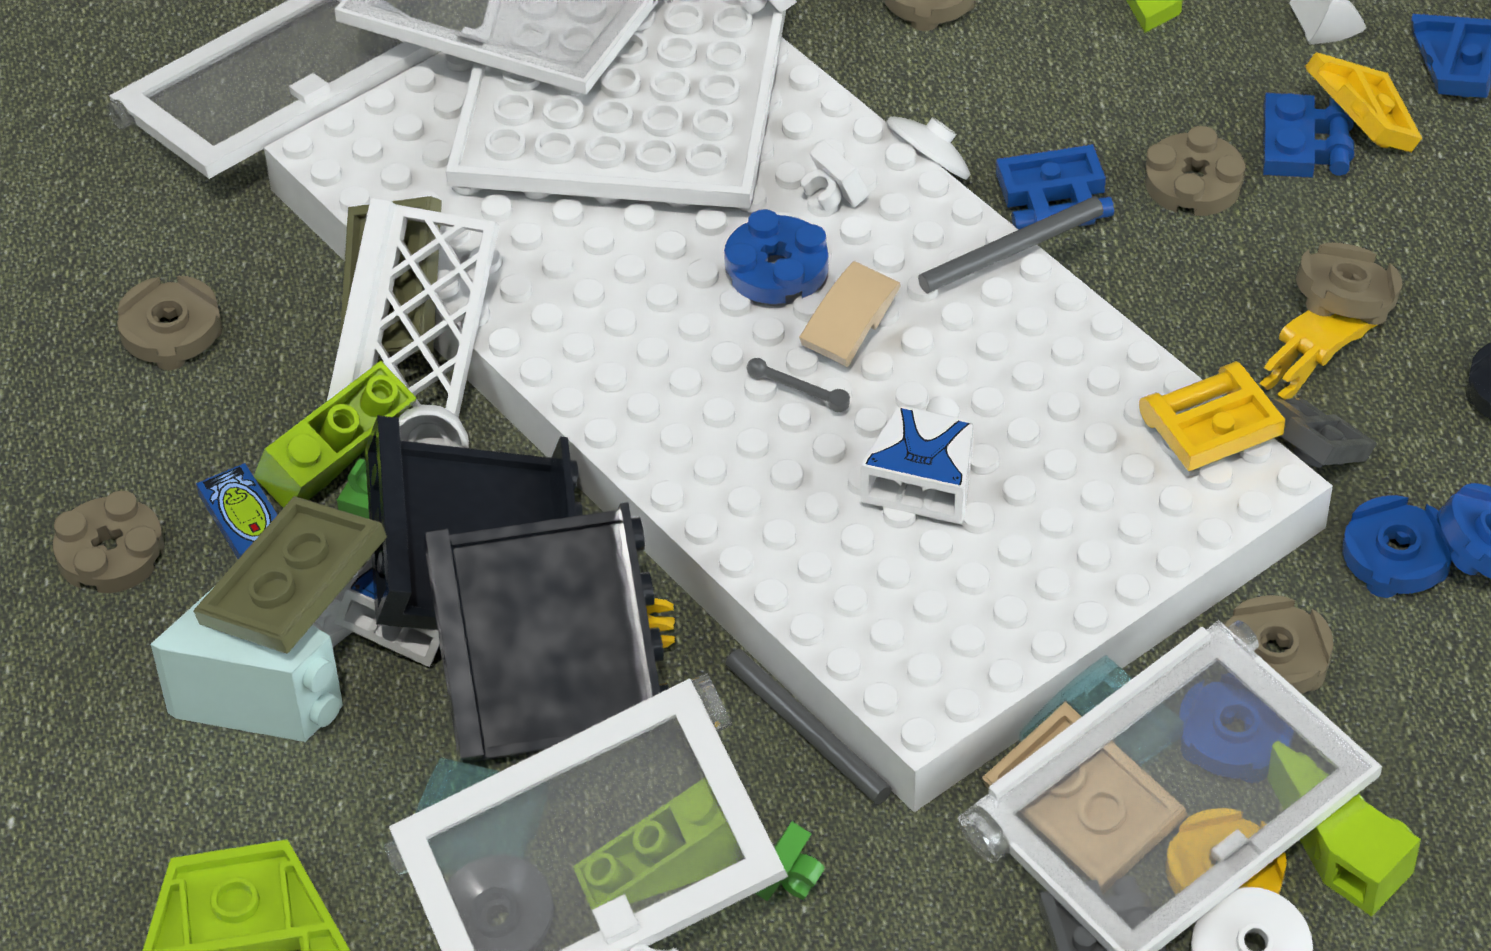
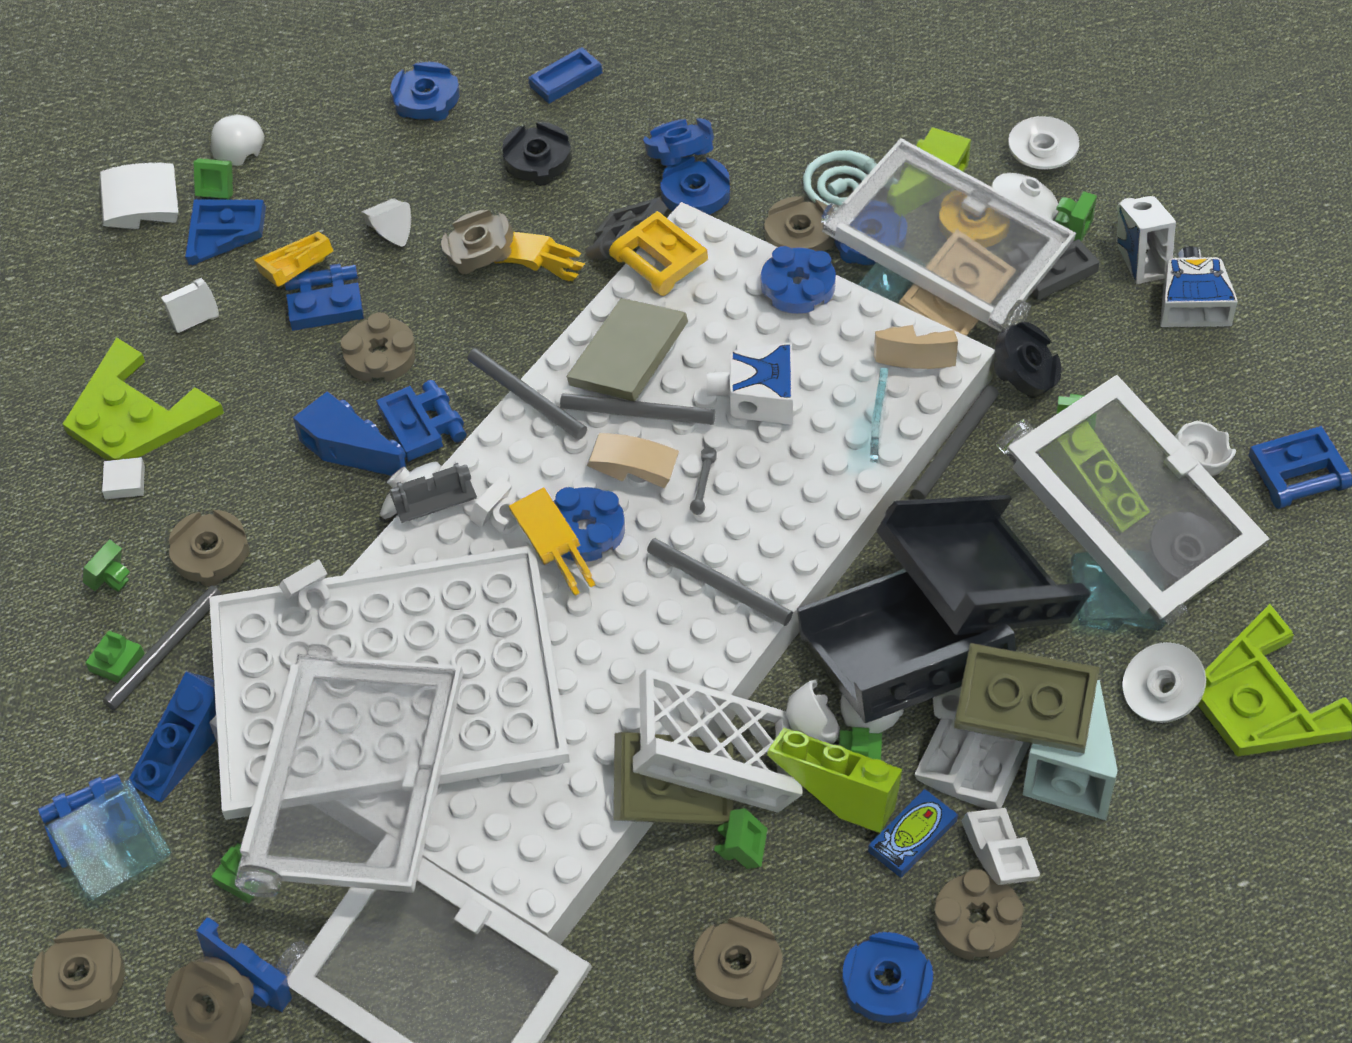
camera: 105 degrees left, 5 degrees up
none -> blue slope [293,391,407,476]
none -> white tile [362,198,411,246]
none -> dark grey hinge [389,463,477,523]
none -> yellow arm [509,487,596,596]
none -> dark grey bar [560,393,715,425]
none -> tile [566,298,688,402]
none -> dark grey bar [647,538,793,626]
none -> bright green tile [714,808,767,869]
none -> blue plate [761,246,836,314]
none -> light aqua piece [803,150,899,214]
none -> blue plate [842,932,933,1023]
none -> clear light blue piece [870,368,889,463]
none -> tan slope [874,325,958,369]
none -> white slope [961,808,1040,885]
none -> black plate [994,322,1062,399]
none -> white dish [1123,642,1206,723]

